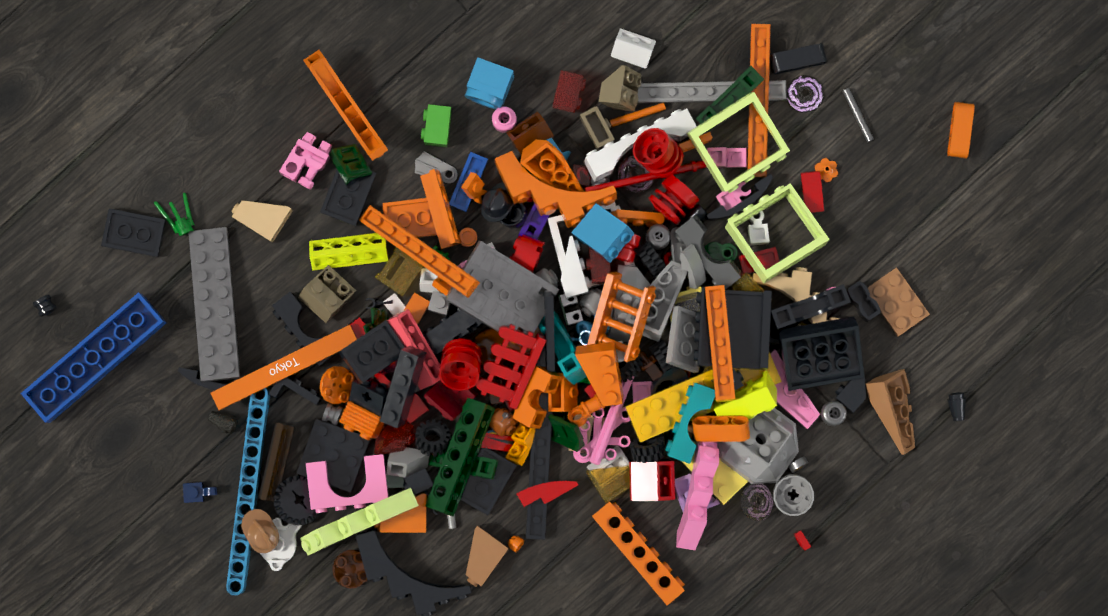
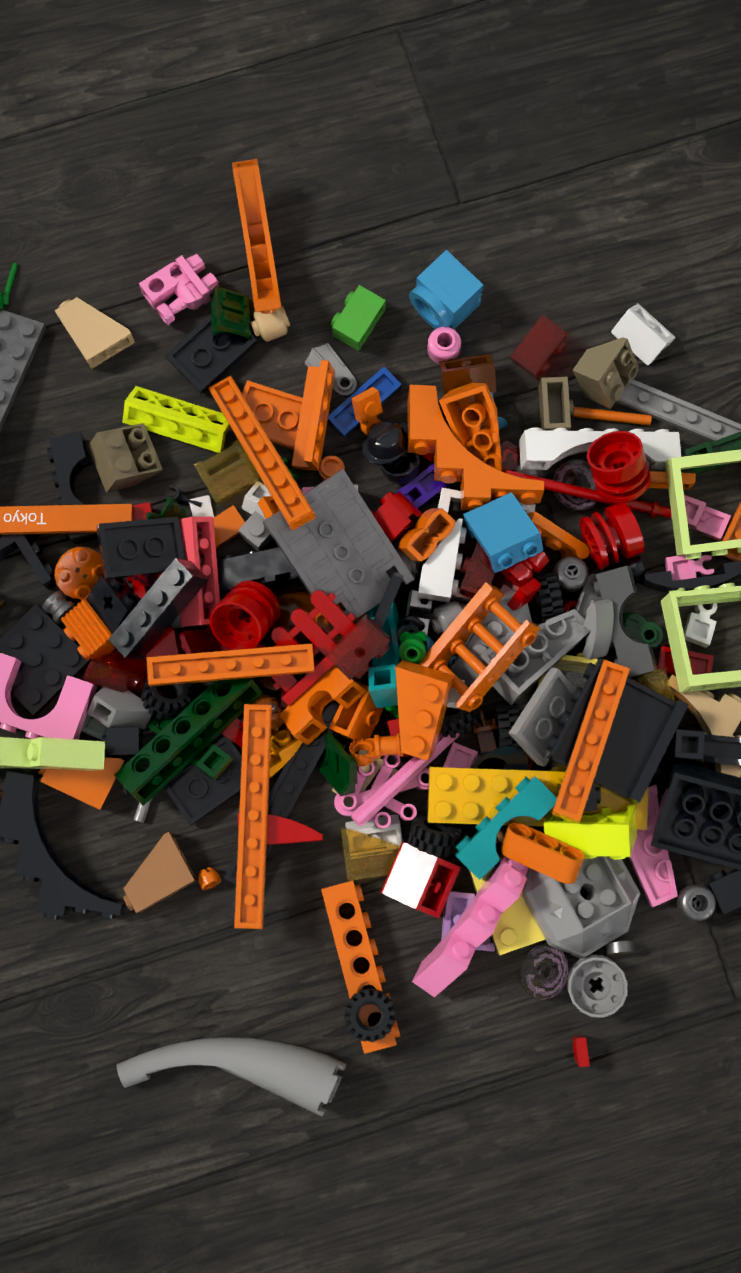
camera: 25 degrees right, 5 degrees down
none -> orange plate [147,644,315,686]
none -> orange tile [234,704,272,929]
none -> tan head [250,307,291,342]
none -> clear red brick [327,614,390,680]
none -> black tyre [344,988,395,1042]
none -> orange brick [397,508,456,561]
none -> black bush [397,615,422,644]
none -> green brick [399,631,427,664]
none -> red tile [507,578,541,611]

